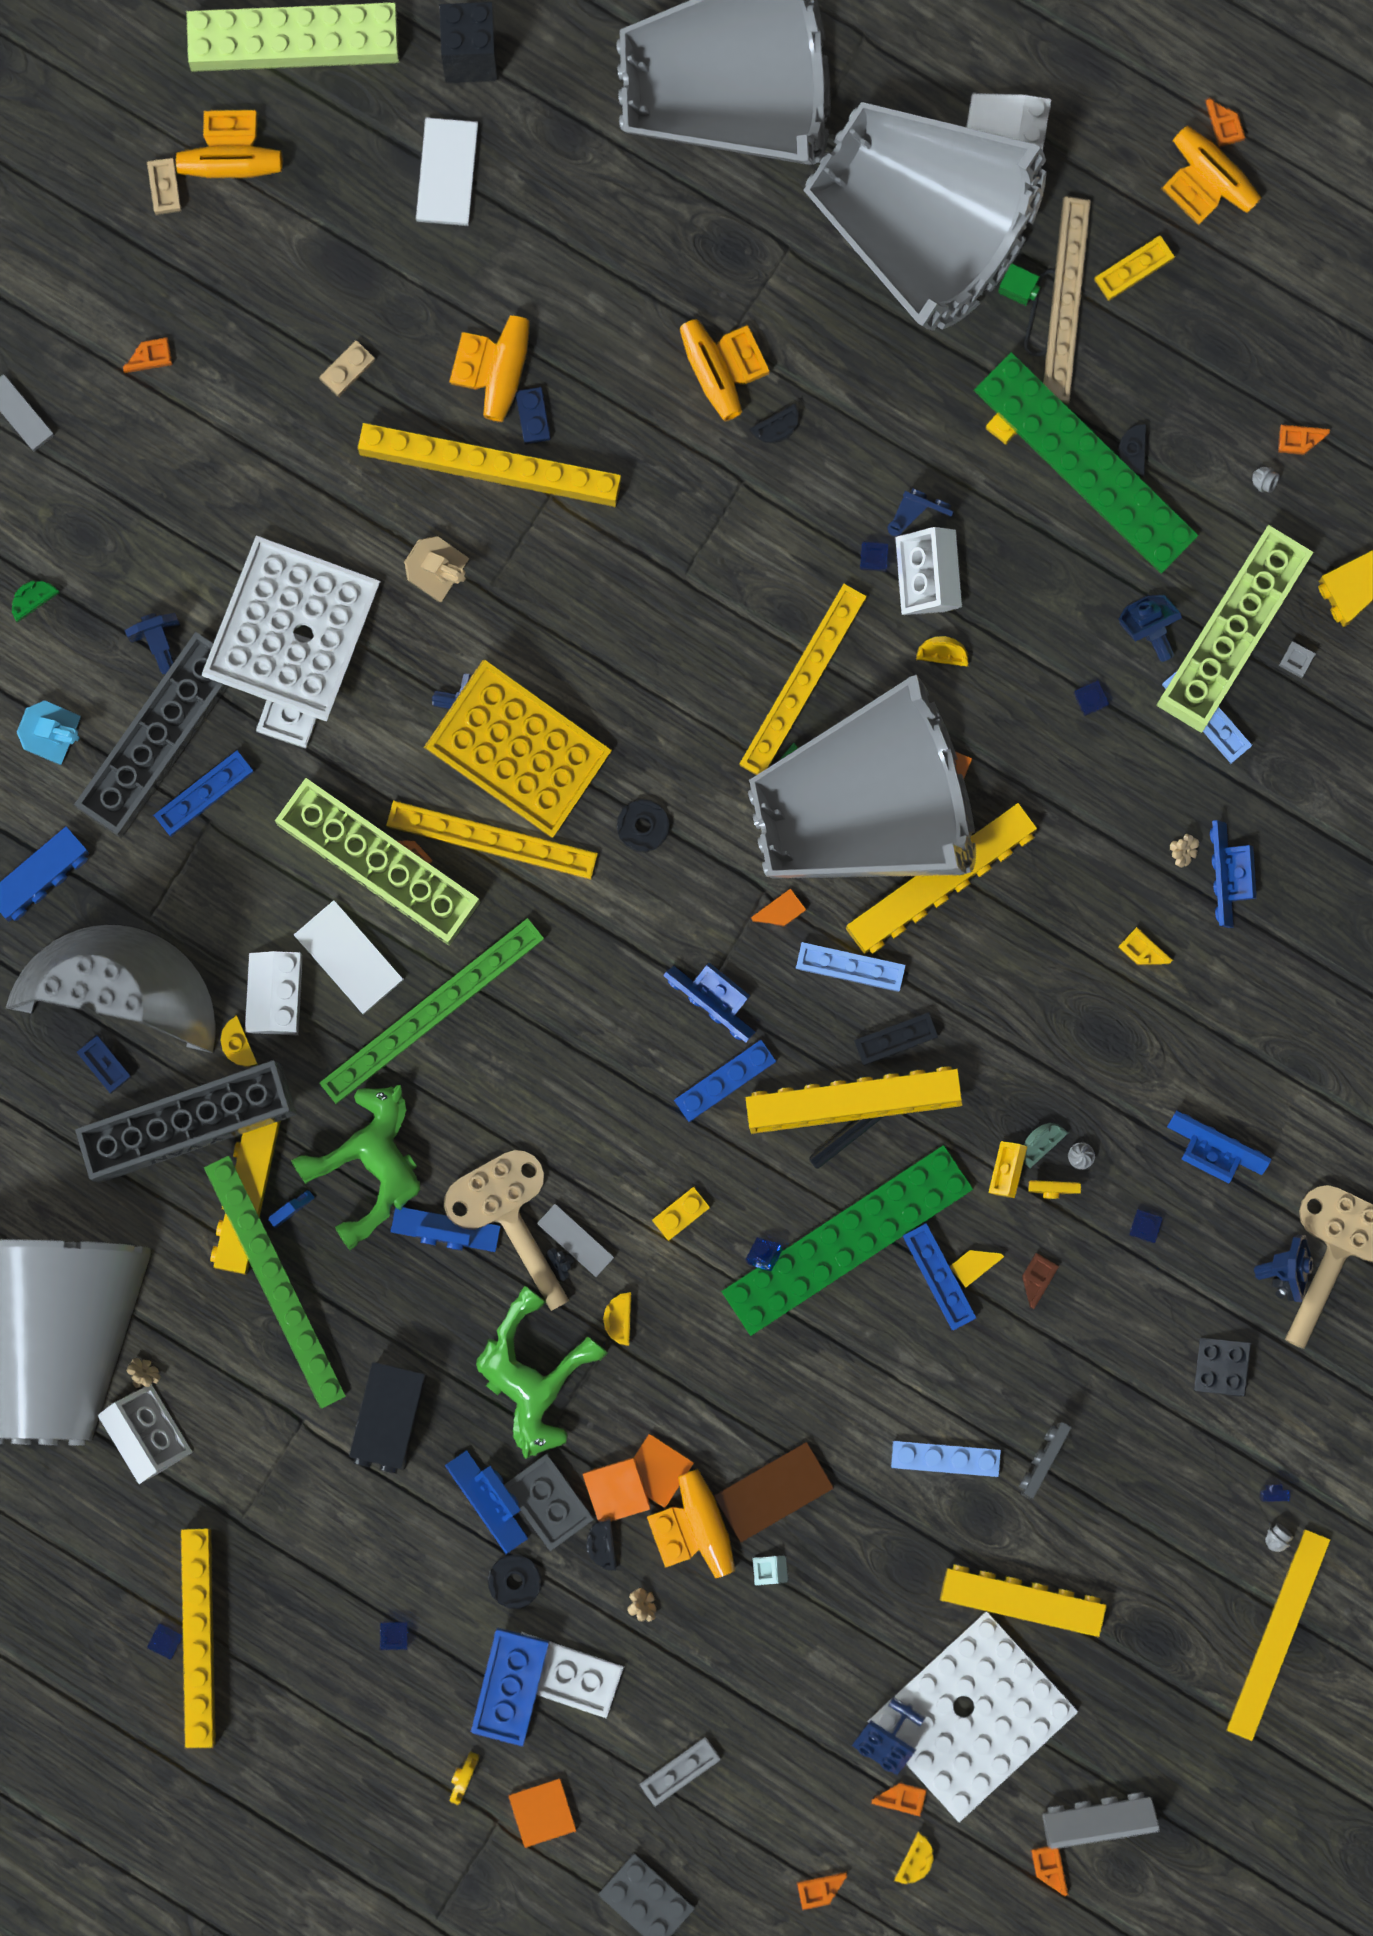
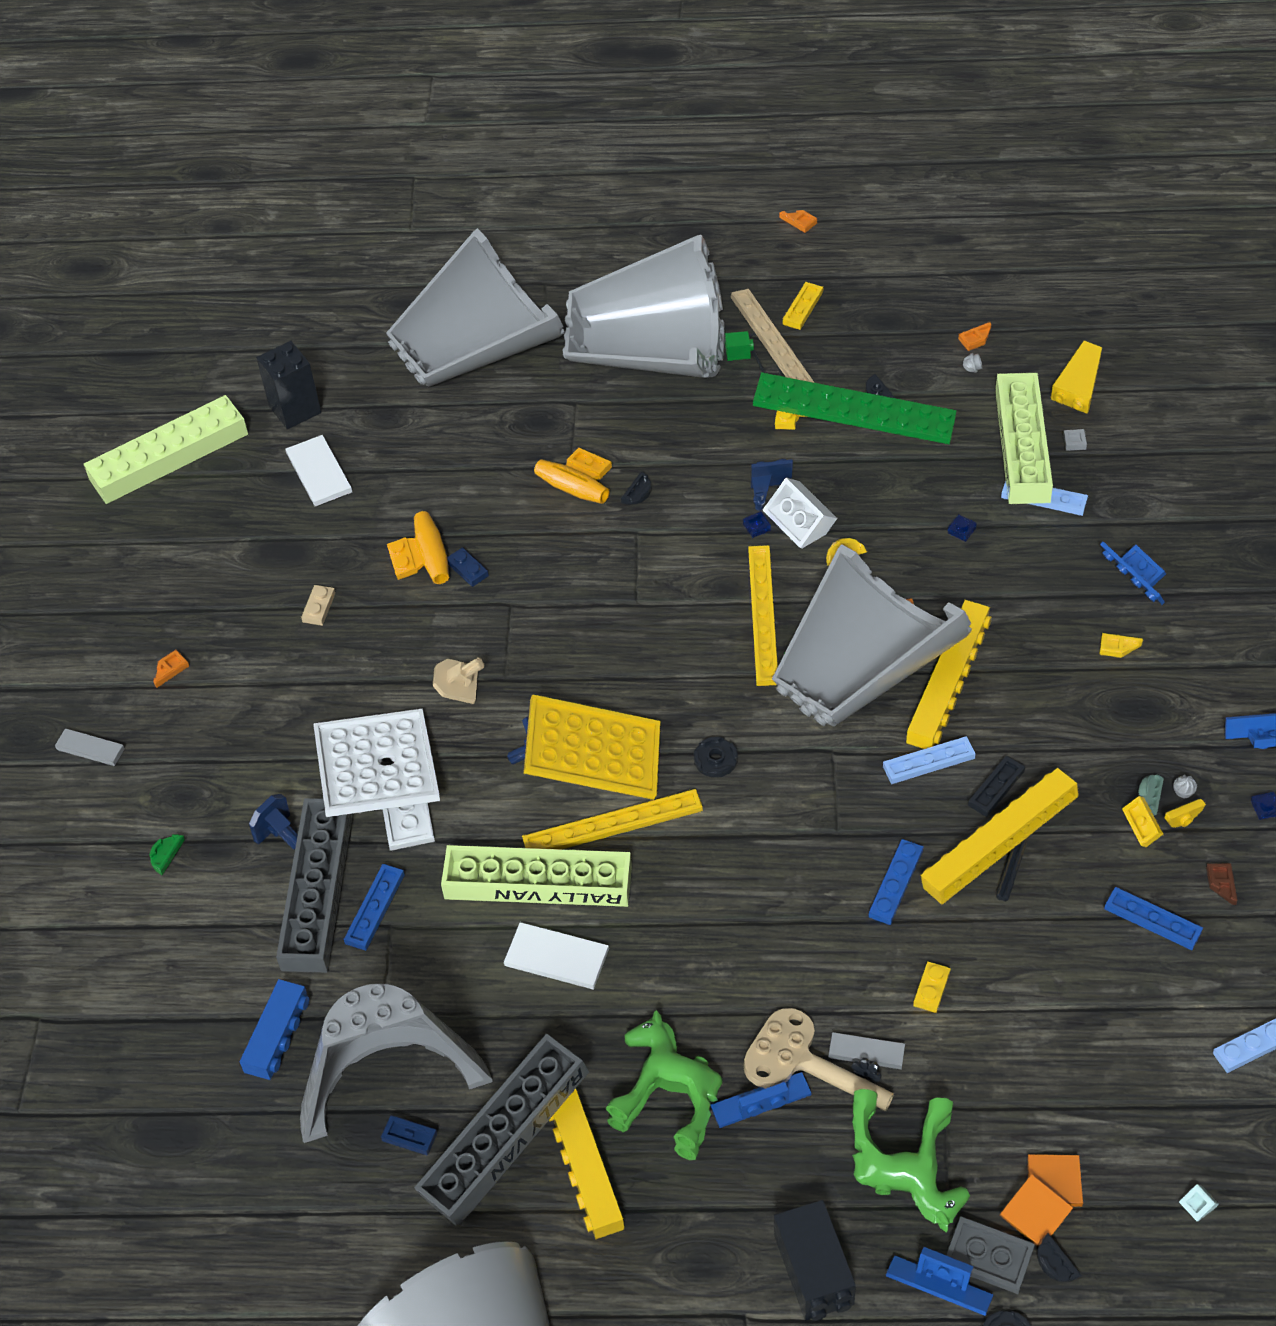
camera: 25 degrees left, 30 degrees down
medium azure piece [17,701,81,765] -> none
tan plate [147,158,181,215] -> none
light orange plate [176,110,283,178] -> none
bright green plate [204,1156,346,1408] -> none
yellow plate [220,1016,258,1067] -> none
white slope [245,951,303,1035] -> none
blue tile [268,1191,315,1228] -> none
bright green plate [320,918,544,1105] -> none
yellow brick [358,423,621,507] -> none
yellow plate [603,1292,631,1346] -> none
tan plant [628,1588,656,1622] -> none
light orange plate [647,1469,735,1578] -> none
blue bracket [663,963,756,1043] -> none
reddish brown tile [714,1442,834,1542] -> none
green plate [721,1145,973,1337] -> none
clear blue plate [746,1237,783,1271] -> none
orange tile [751,889,806,926] -> none
yellow tile [949,1250,1004,1288] -> none
dark blue piece [1118,595,1182,662] -> none
light orange plate [1162,125,1261,225] -> none
tan plant [1170,834,1199,868] -> none

